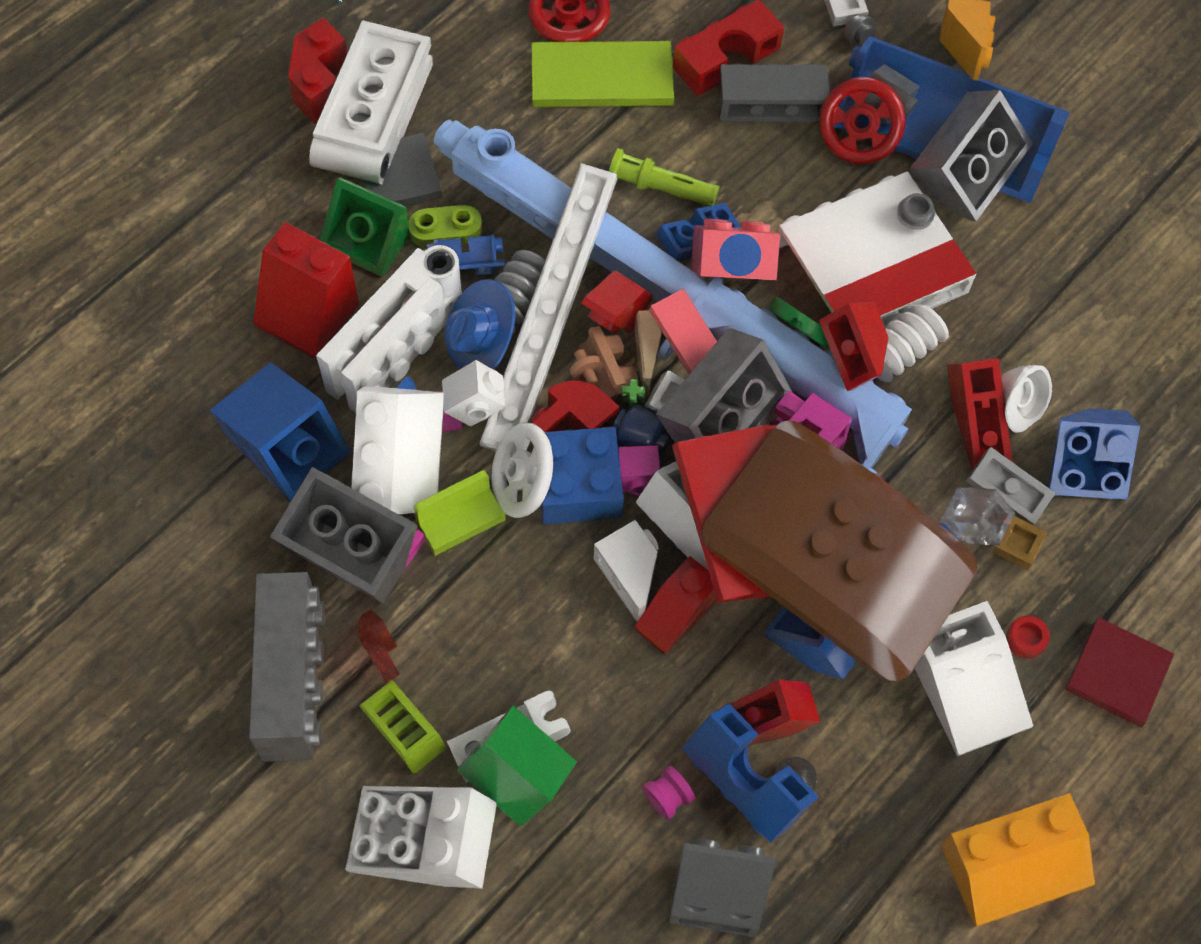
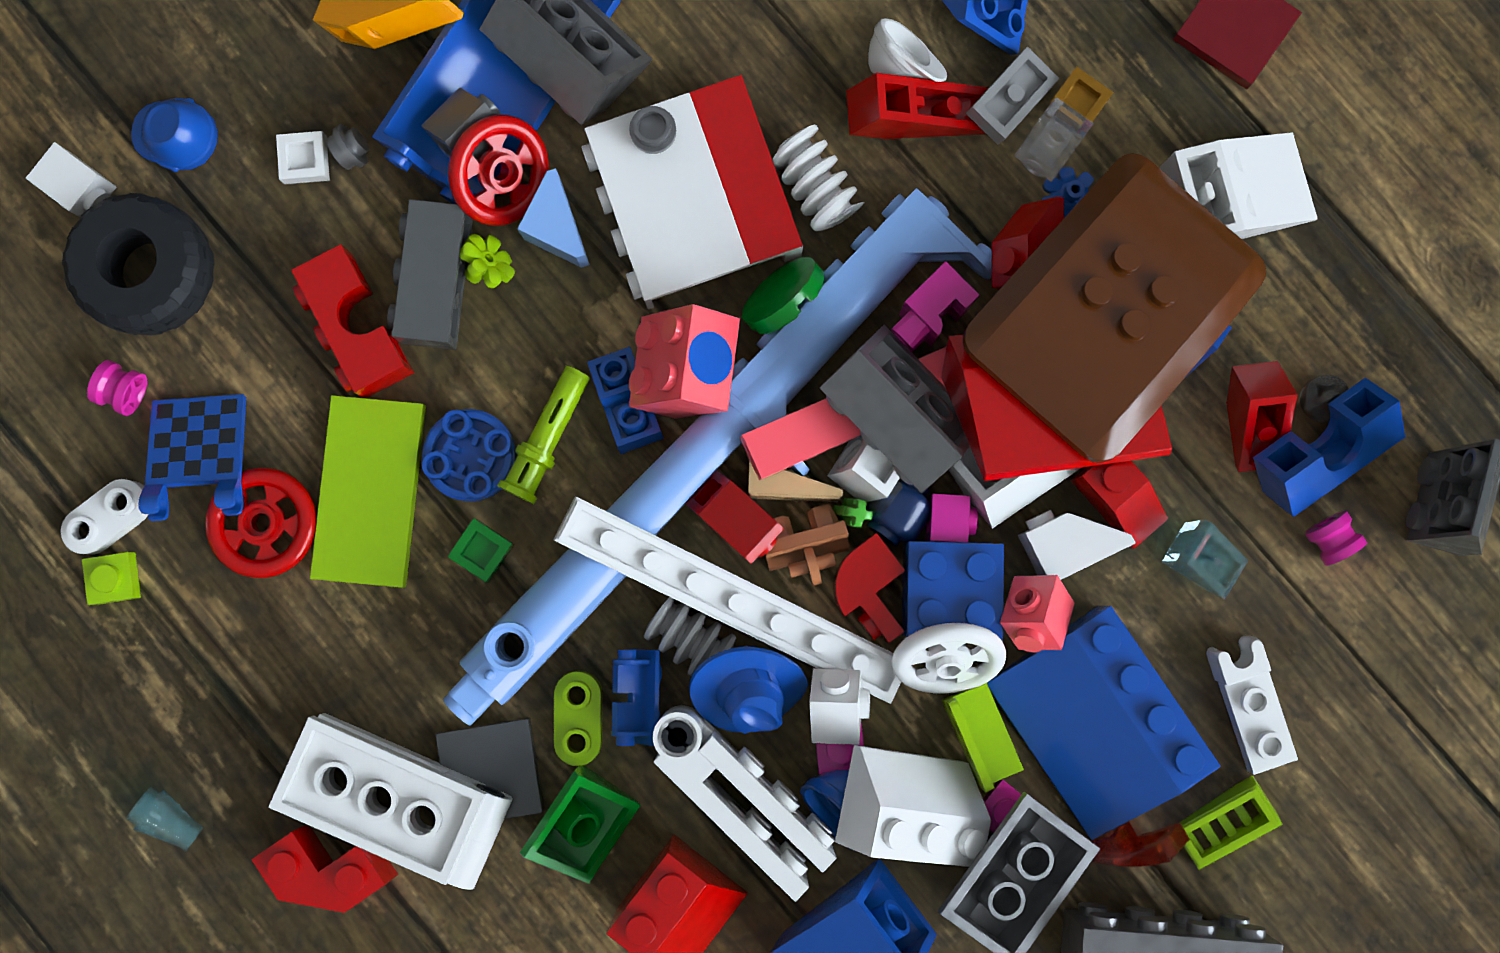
camera: 80 degrees left, 20 degrees up
white slope [346,786,497,888] -> none
green slope [456,705,577,827] -> none
red slope [819,302,889,391] -> none
light orange slope [941,793,1095,927] -> none
red tile [1006,615,1050,658] -> none
none -> blue tile [422,409,517,502]
none -> green plate [448,518,515,583]
none -> lime plant [459,234,515,288]
none -> light blue slope [518,168,590,268]
none -> blue slope [987,605,1221,840]
none -> coral brick [1000,575,1075,652]
none -> clear light blue slope [1162,520,1248,600]

